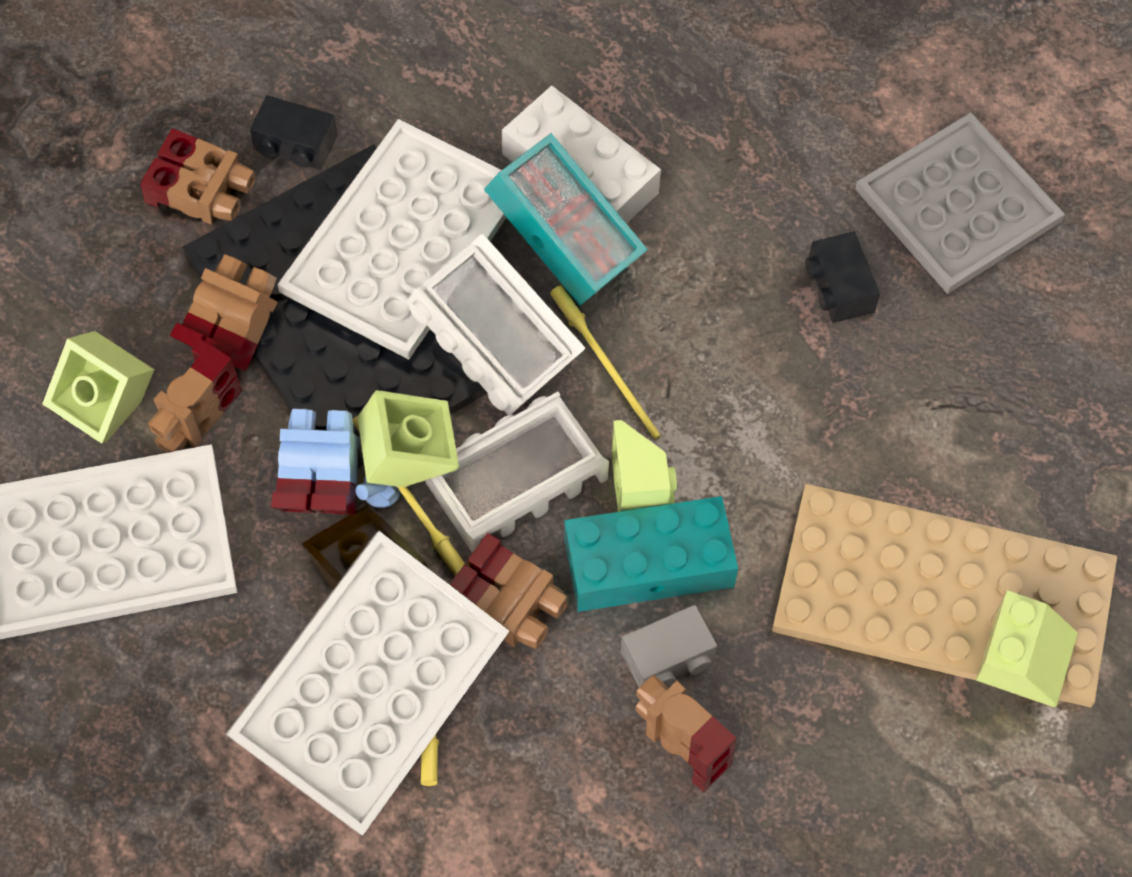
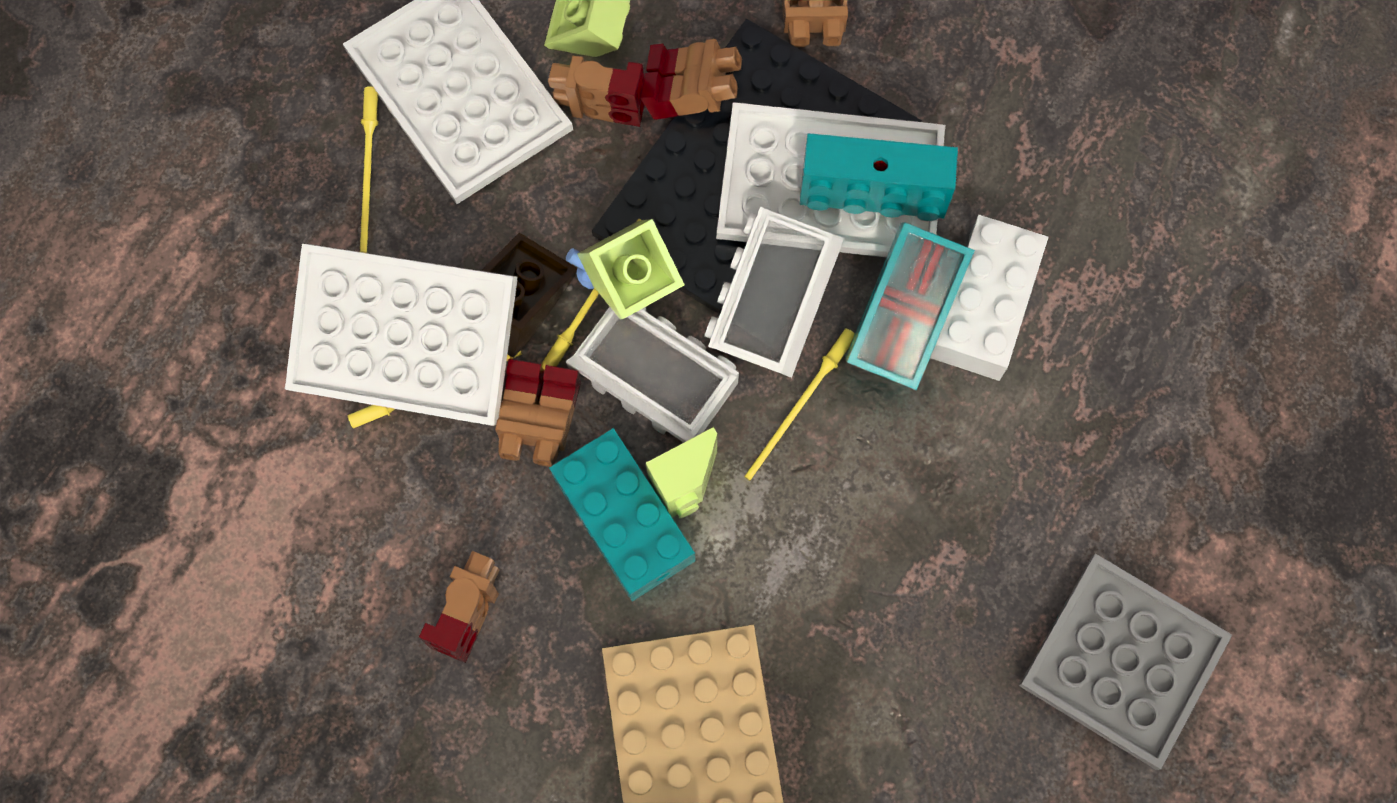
camera: 70 degrees right, 10 degrees up
black brick [250,95,337,170] -> none
light blue hips [271,409,360,515] -> none
light grey brick [620,605,717,687] -> none
black brick [805,231,880,323] -> none
none -> light yellow piece [360,87,378,253]
none -> teal brick [799,133,958,221]

